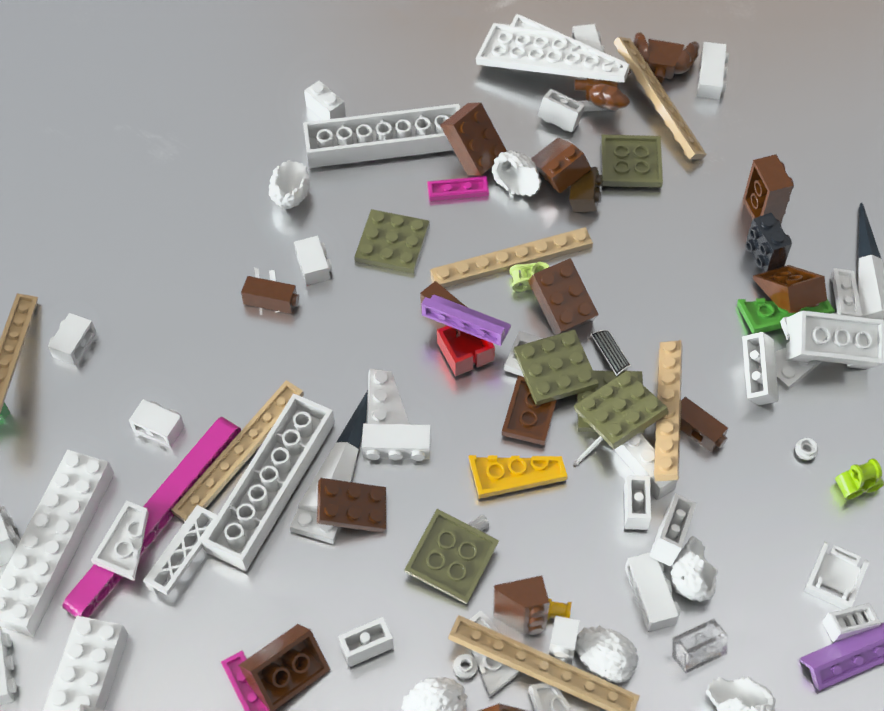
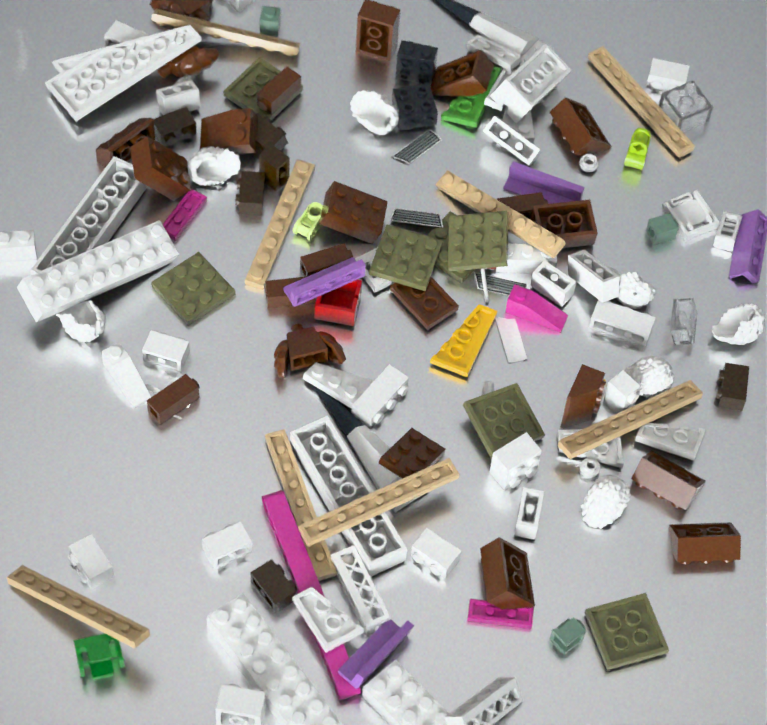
camera: 60 degrees left, 0 degrees up
none -> white brick [17,220,179,322]
none -> reddish brown slope [96,118,155,168]
none -> white slope [102,342,151,409]
none -> dark brown brick [153,107,197,146]
none -> dark brown brick [235,171,265,215]
none -> dark brown brick [250,559,297,613]
none -> reddish brown brick [257,66,301,115]
none -> dark brown brick [259,145,290,192]
none -> sand green brick [260,6,281,36]
none -> reddish brown torso [274,324,346,378]
none -> tan plate [298,458,460,547]
none -> reddish brown brick [300,243,353,277]
none -> medium lavender panel [338,619,414,689]
none -> white piece [350,90,399,135]
none -> sticker [391,129,441,164]
none -> black brick [392,84,438,130]
none -> white brick [411,528,461,578]
none -> sticker [474,272,527,296]
none -> white brick [489,432,542,491]
none -> white sticker [495,316,527,363]
none -> medium lavender panel [503,162,585,204]
none -> dark pink slope [505,284,568,333]
none -> reddish brown brick [530,199,598,248]
none -> reddish brown slope [550,97,612,157]
none -> sand green brick [646,213,679,245]

